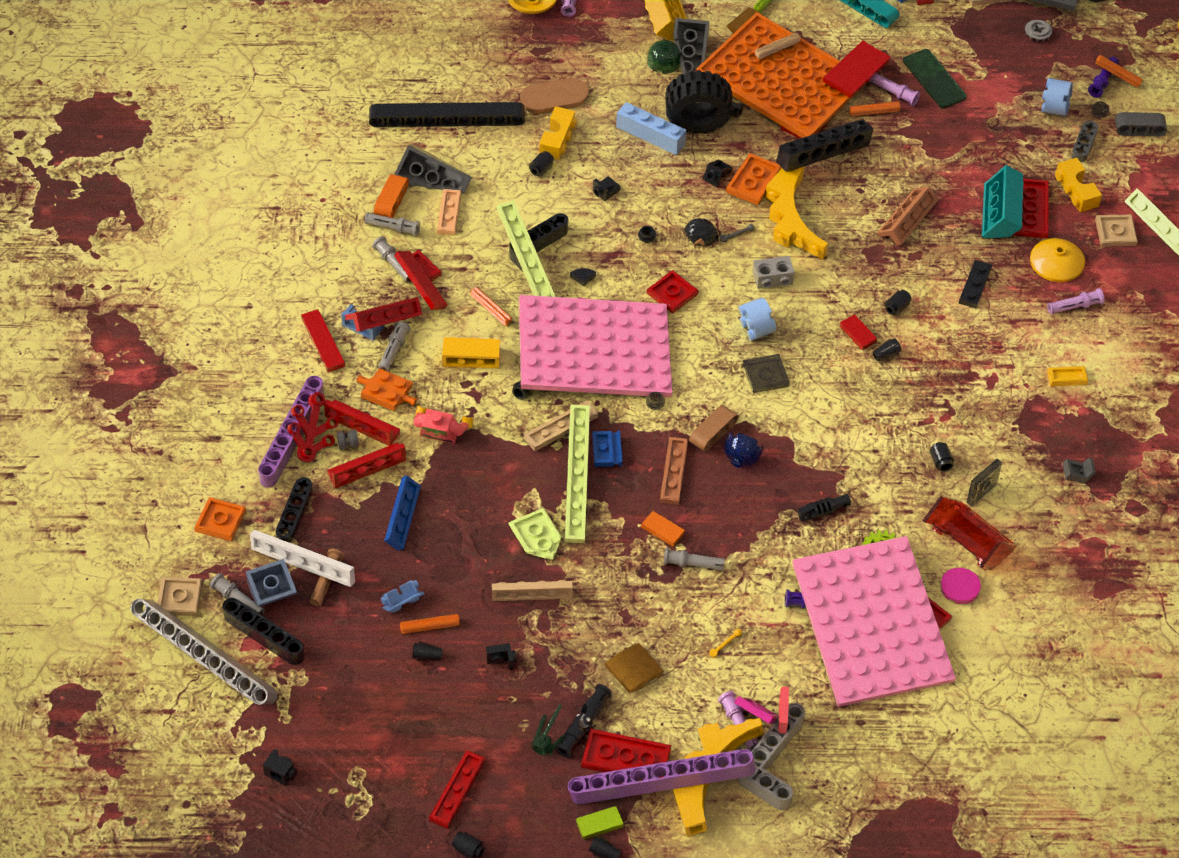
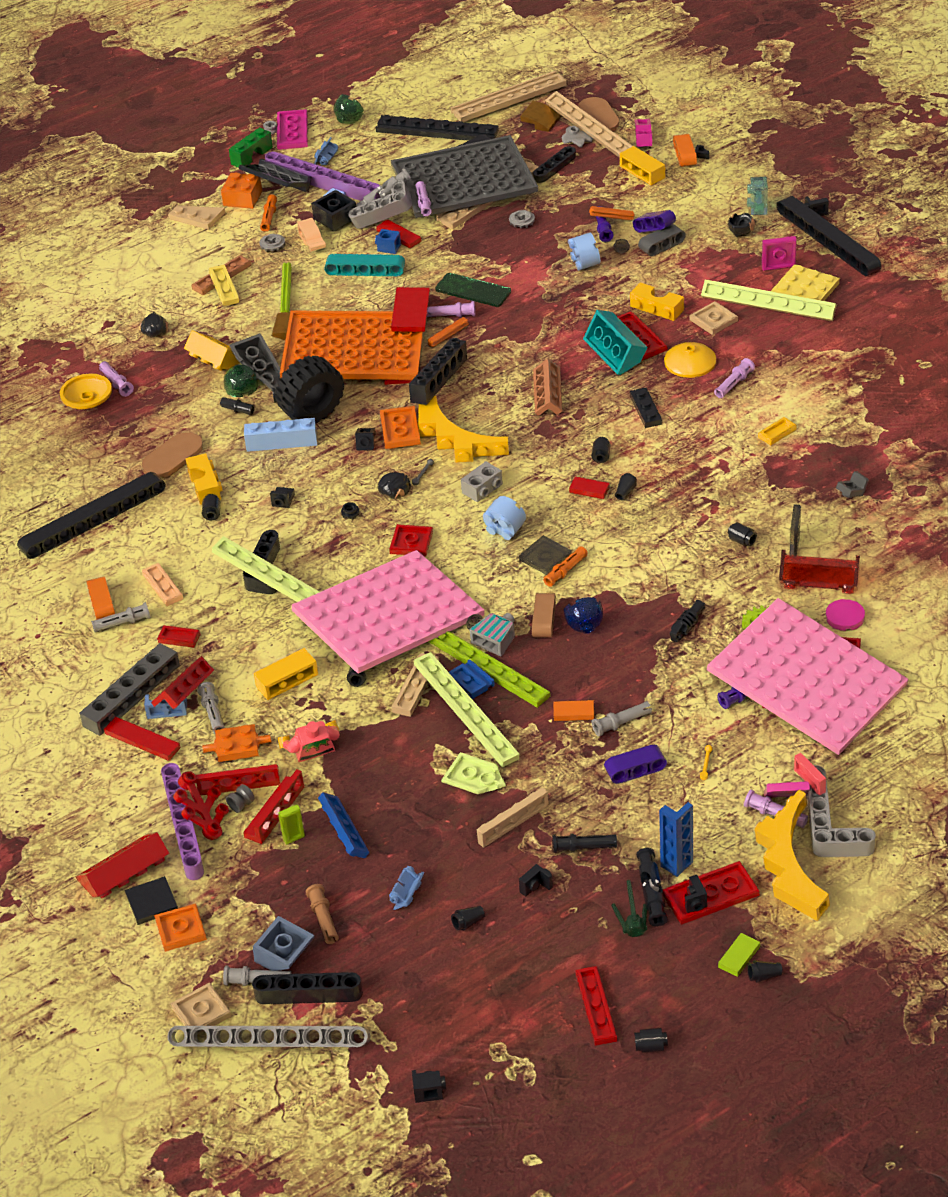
camera: 30 degrees left, 10 degrees down
white plate [250,530,355,587] -> none
black beam [275,477,313,543] -> none
light grey pin [372,236,411,283] -> none
dark grey wedge [394,144,472,193] -> none
red tile [394,251,448,310] -> none
orange axle [400,614,460,634] -> none
axle [470,287,512,326] -> none
medium lavender beam [568,749,756,804] -> none
black tile [570,268,596,286] -> none
pearl gold slope [605,643,664,693] -> none
nougat tile [660,437,688,505] -> none
tan axle [755,33,801,59] -> none
dark grey beam [1071,121,1098,162] -> none
none -> red slope [75,832,170,899]
none -> dark grey brick [79,643,180,736]
none -> black tile [125,876,178,925]
none -> black axle [220,397,255,415]
none -> lime tile [278,804,305,845]
none -> lime tile [428,631,551,708]
none -> light grey torso [470,613,515,657]
none -> orange pin [543,546,588,587]
none -> black pin [552,833,617,853]
none -> dark purple beam [604,744,667,784]
none -> dark purple beam [633,210,676,233]
none -> blue fence [659,802,693,877]
none -> black bracket [685,875,707,913]

